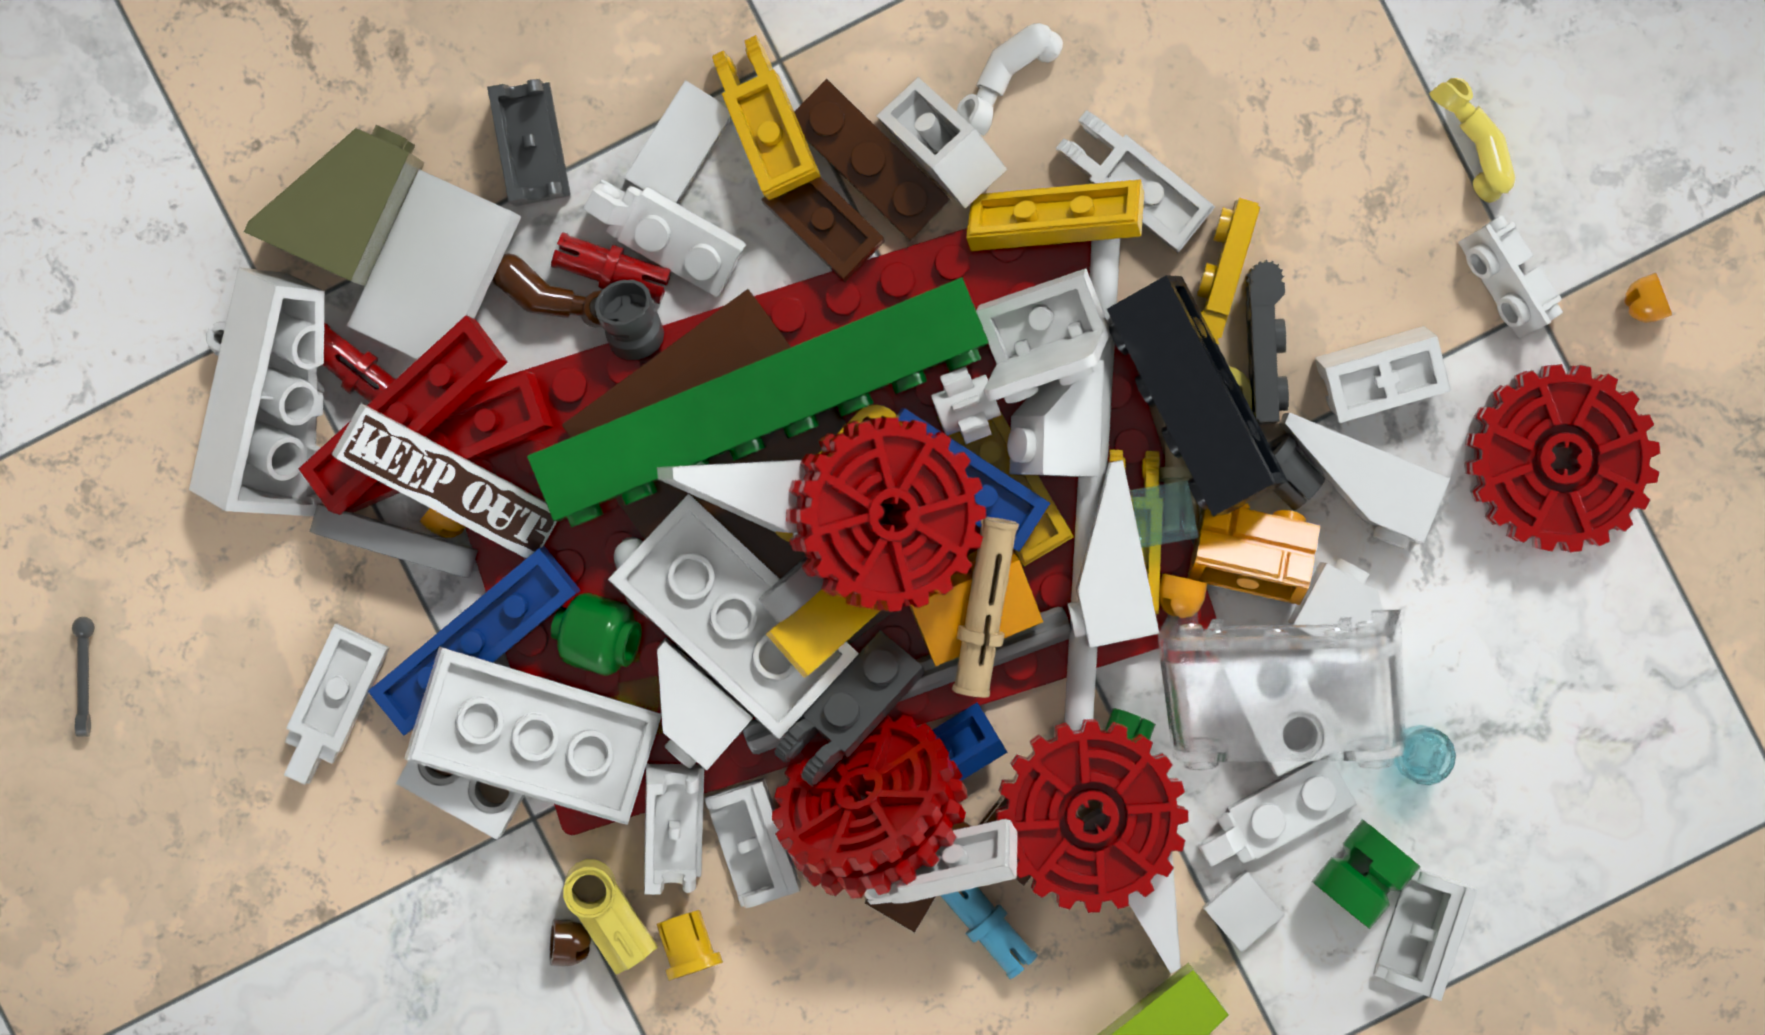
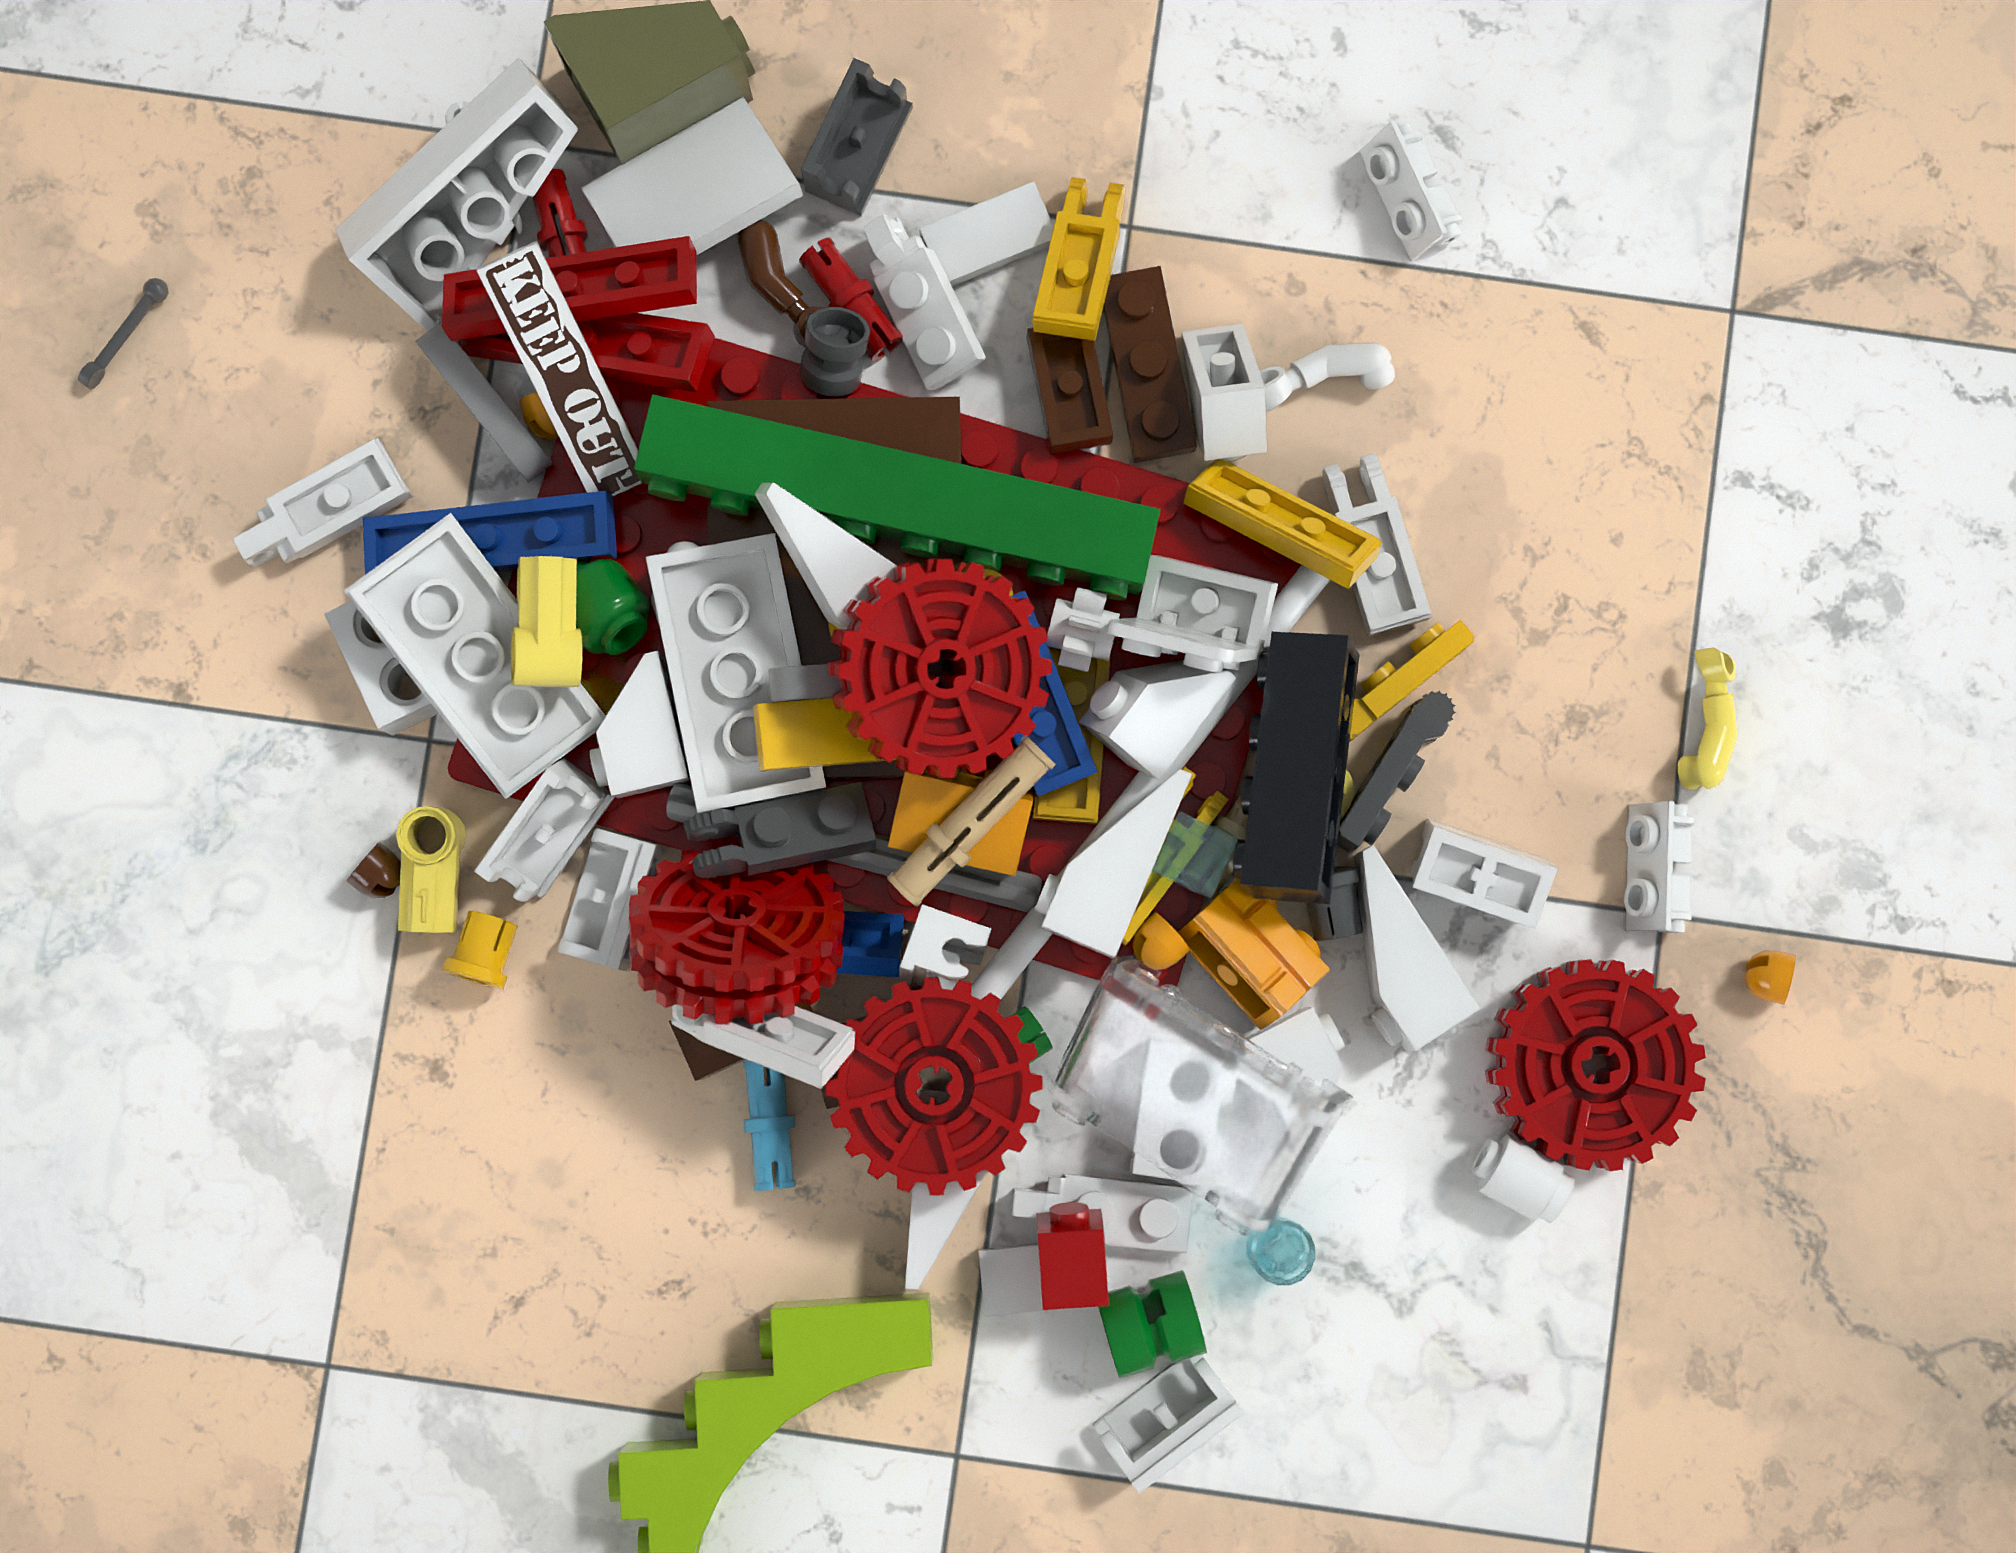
camera: 30 degrees right, 5 degrees down
none -> light yellow piece [511,556,582,687]
none -> white hinge [899,904,991,990]
none -> red brick [1036,1202,1109,1310]
none -> white brick [1472,1134,1575,1223]

